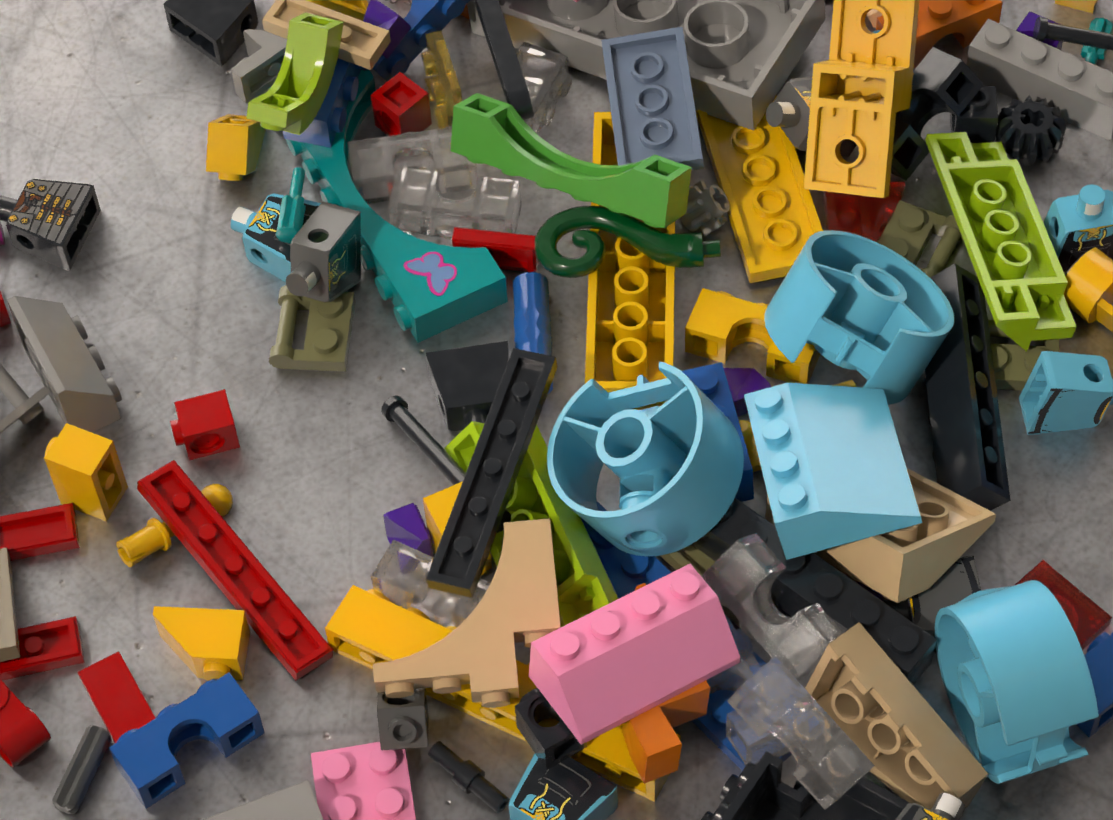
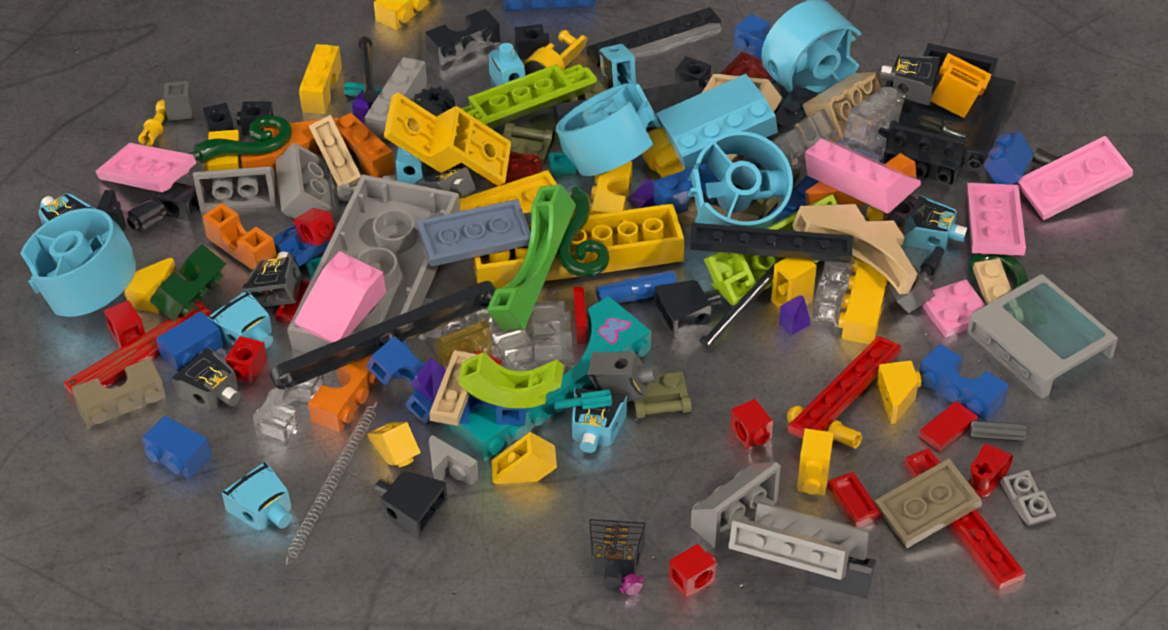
camera: 105 degrees left, 10 degrees down
none -> black brick [674,56,712,94]

